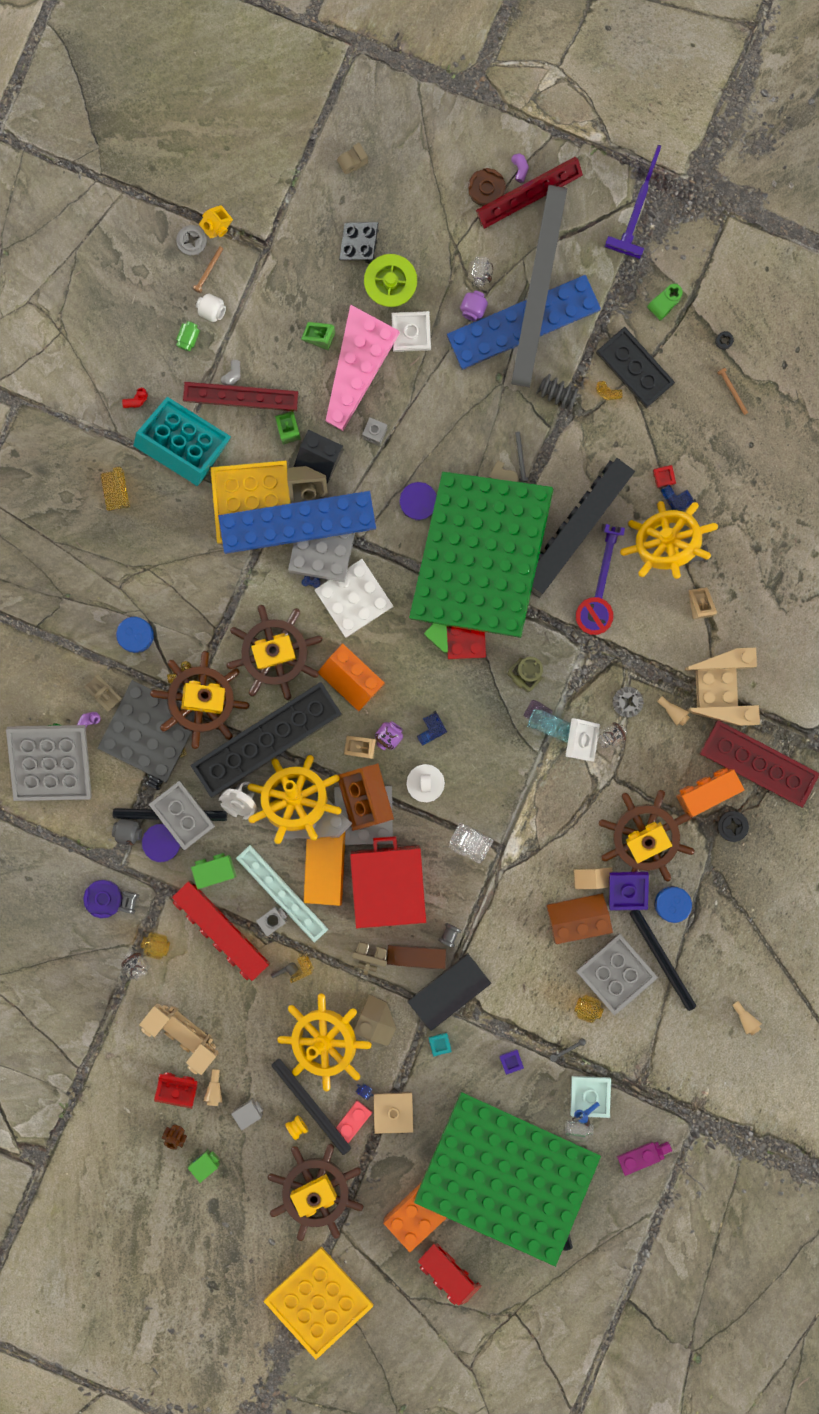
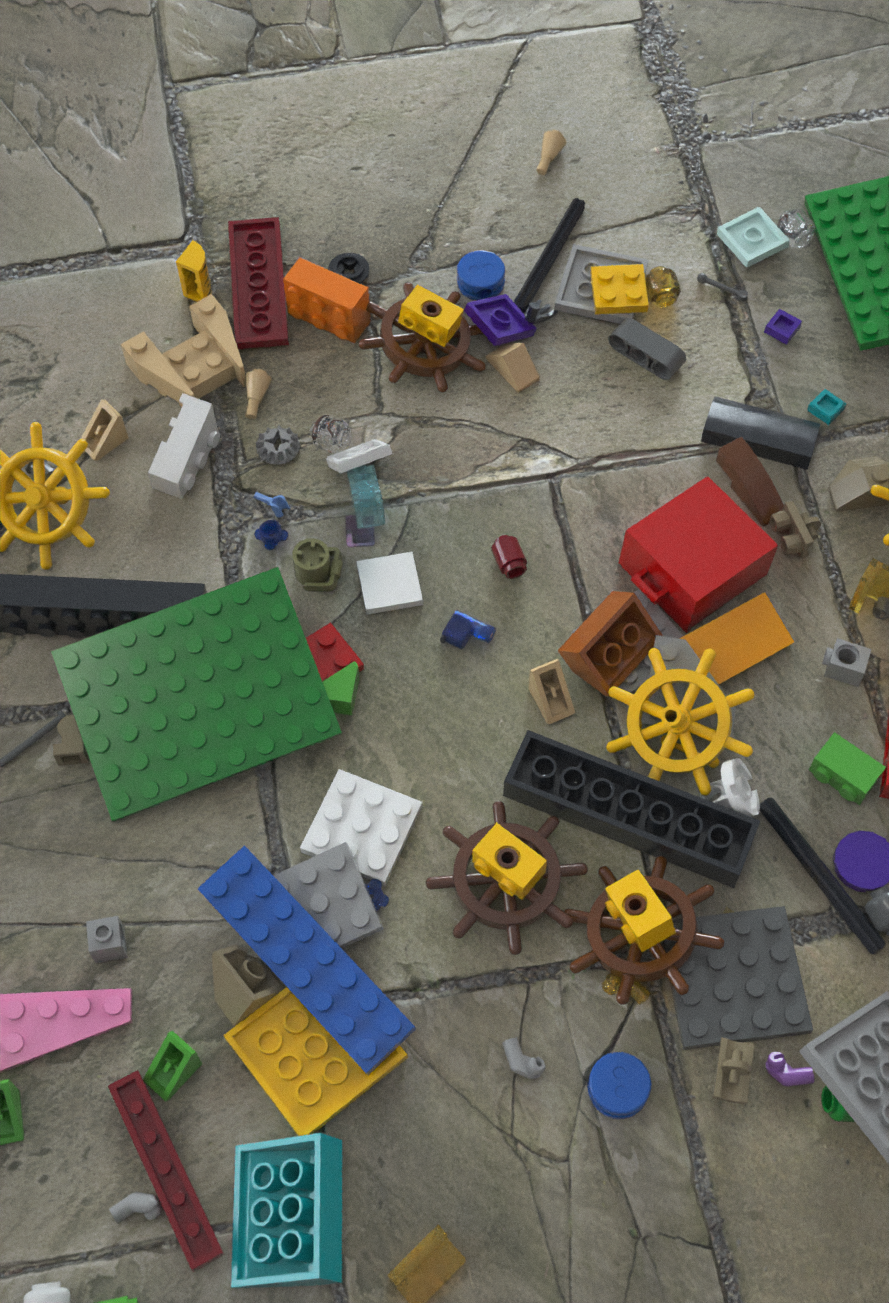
camera: 120 degrees left, 25 degrees down
black bush [144,774,163,790] -> none
light grey plate [149,781,215,850] -> none
light aqua tile [236,845,328,943] -> none
black slope [294,430,344,484] -> none
orange slope [318,644,385,711] -> none
medium lavender head [375,721,403,750] -> none
dark purple tile [399,482,437,521] -> none
white tile [406,764,445,803] -> none
dark grey bush [438,923,462,948] -> none
clear brick [448,823,494,864] -> none
dark orange slope [546,893,613,944] -> none
blue hand [574,1102,600,1124] -> none
dark purple piece [576,524,625,635] -> none
magenta hinge [617,1142,672,1176] -> none
none -> white wedge [148,393,220,499]
none -> yellow brick [176,240,212,302]
none -> medium blue hand [254,492,290,517]
none -> clear blue plate [255,520,288,550]
none -> white tile [356,552,423,615]
none -> dark red brick [491,535,527,579]
none -> light grey arm [502,1038,545,1079]
none -> black piece [524,300,558,324]
none -> yellow plate [590,264,649,315]
none -> dark grey beam [608,318,686,380]

